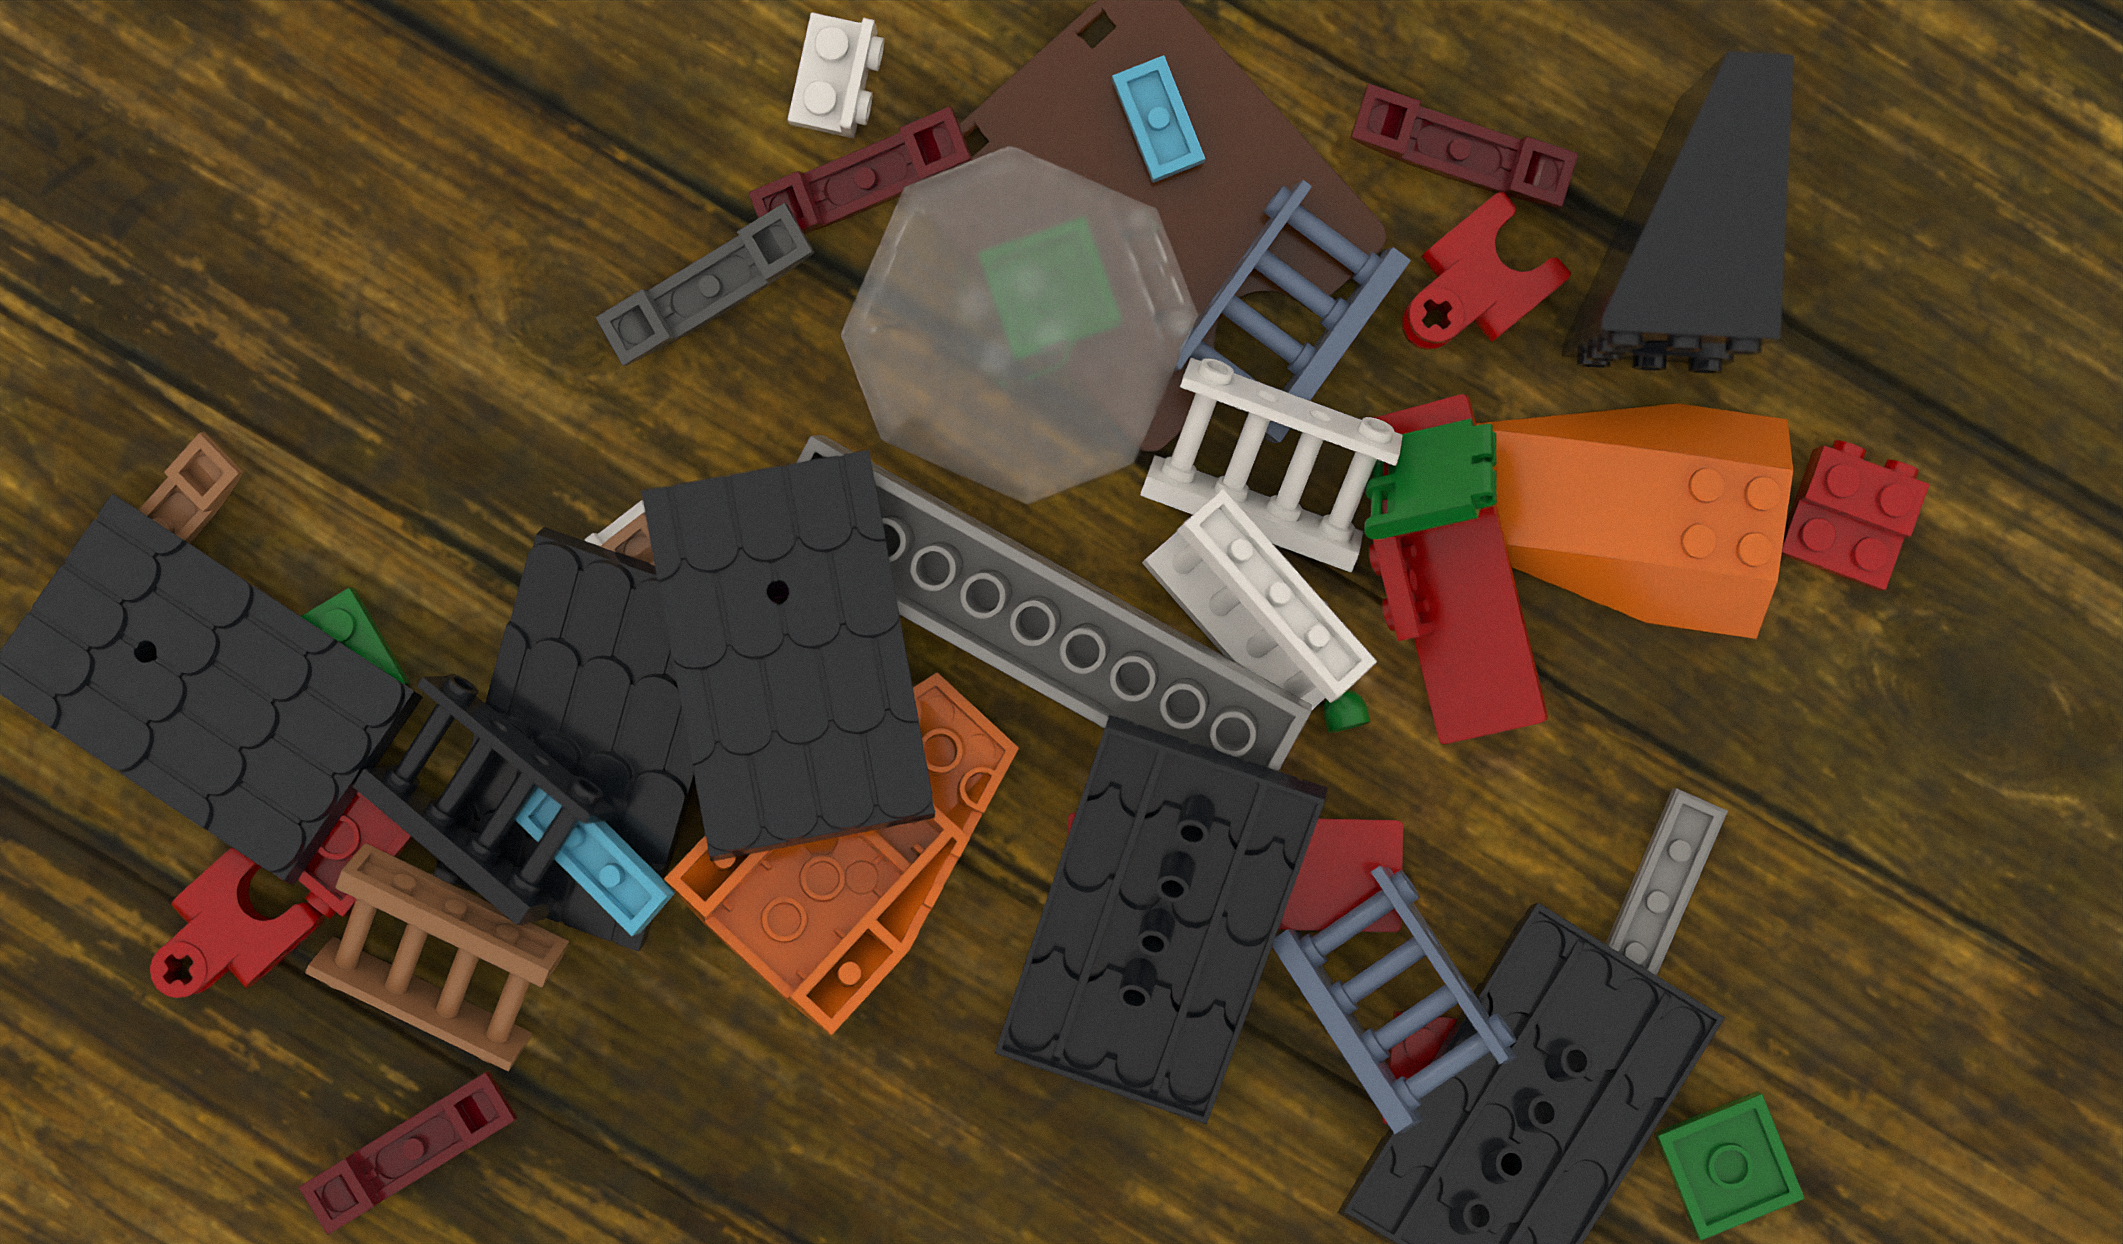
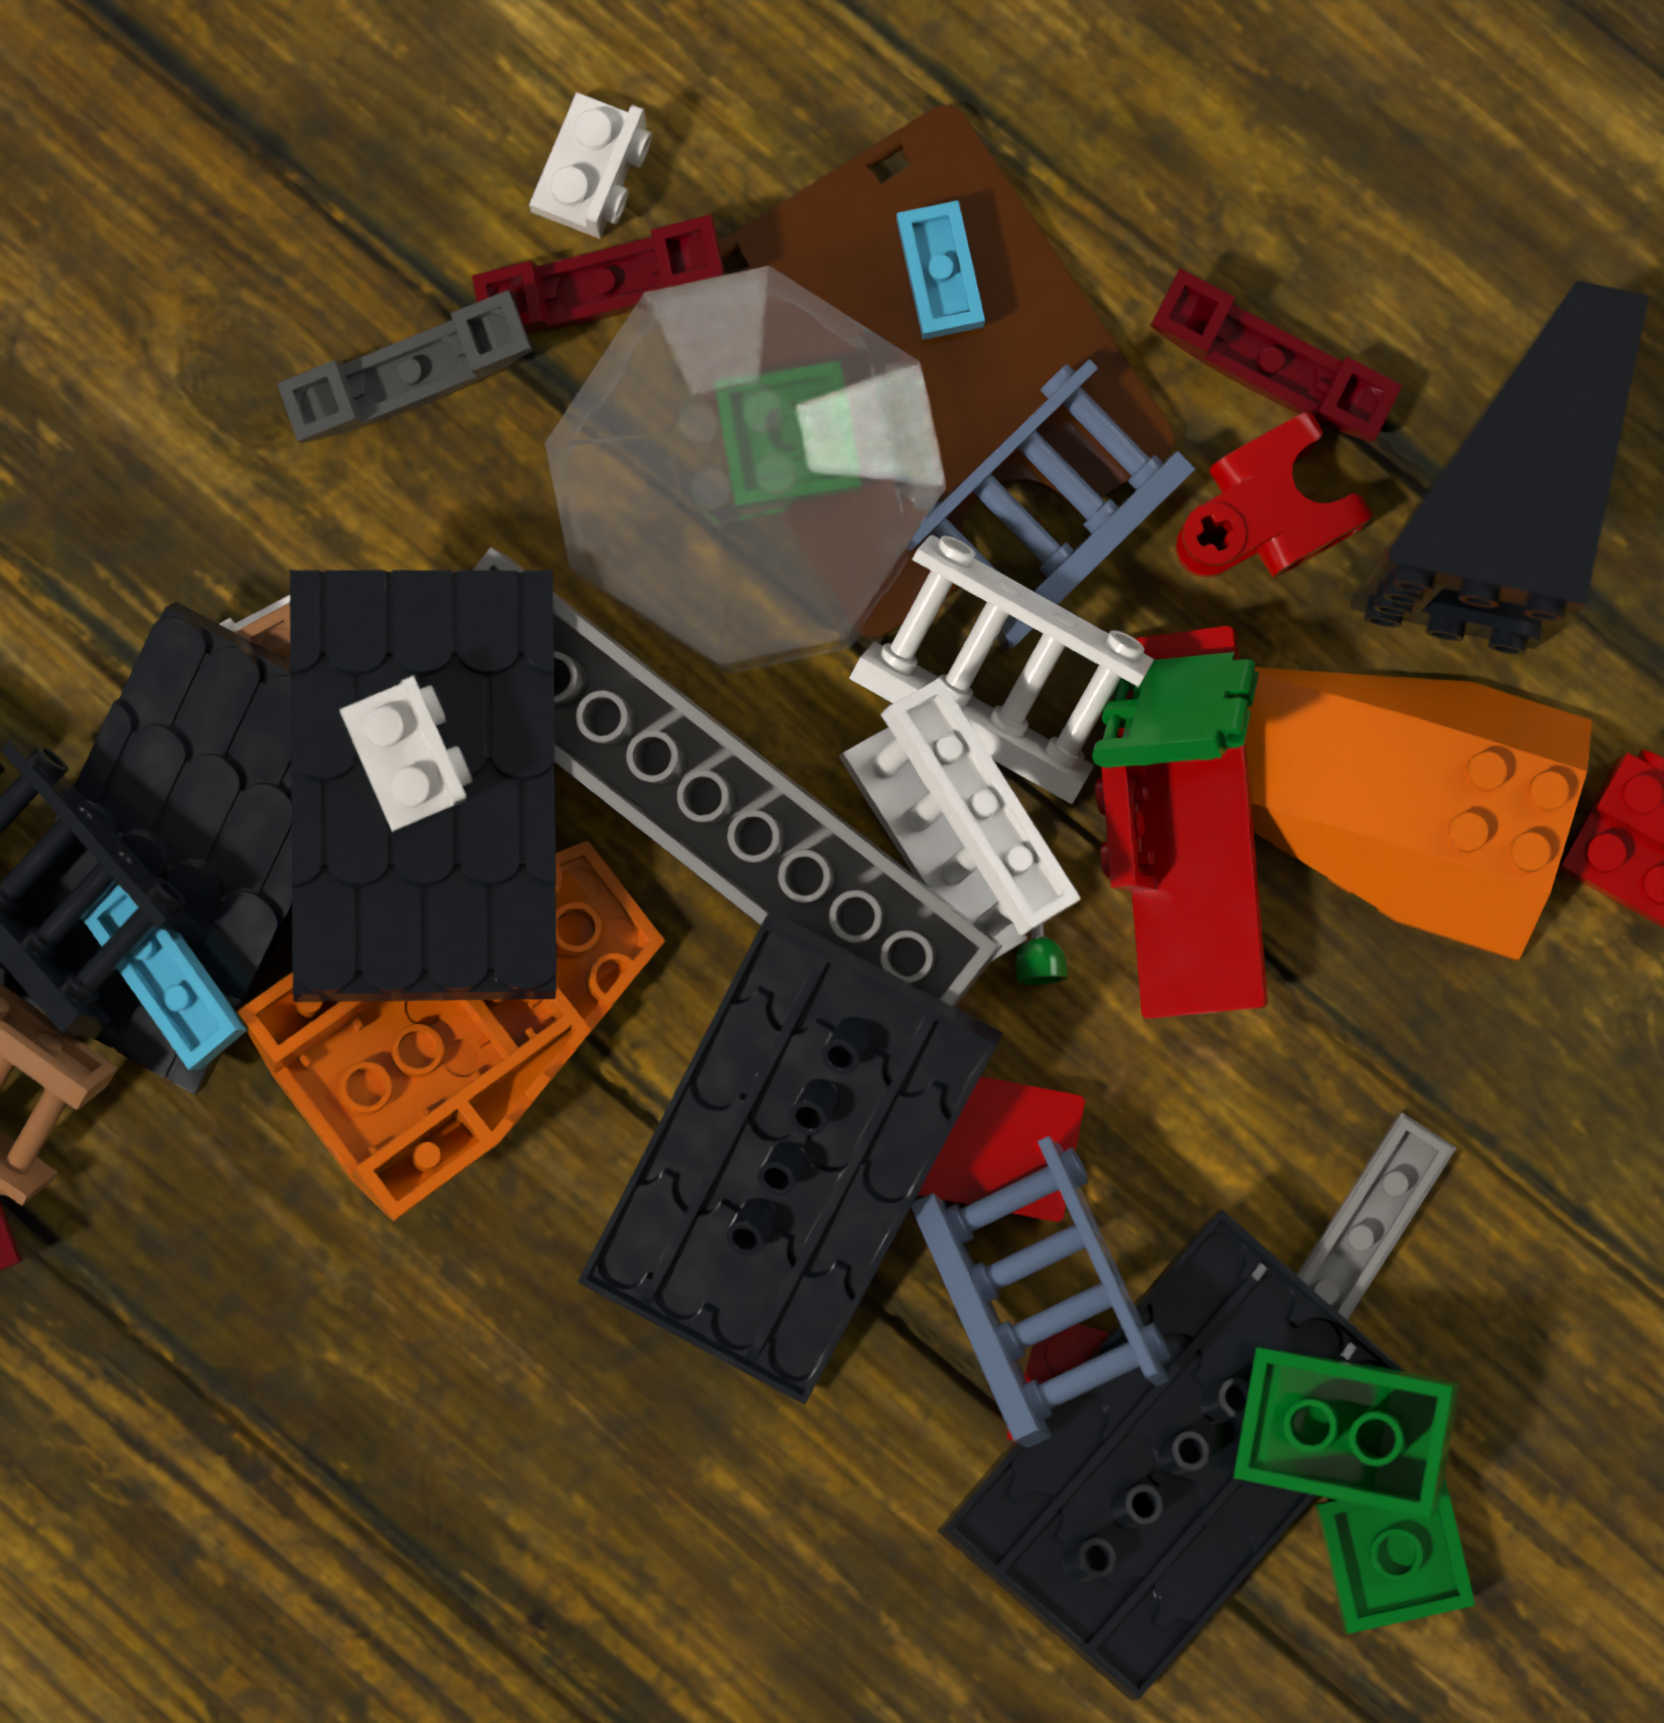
camera: 10 degrees right, 5 degrees down
none -> white bracket [340,676,473,832]
none -> green slope [1234,1347,1460,1519]

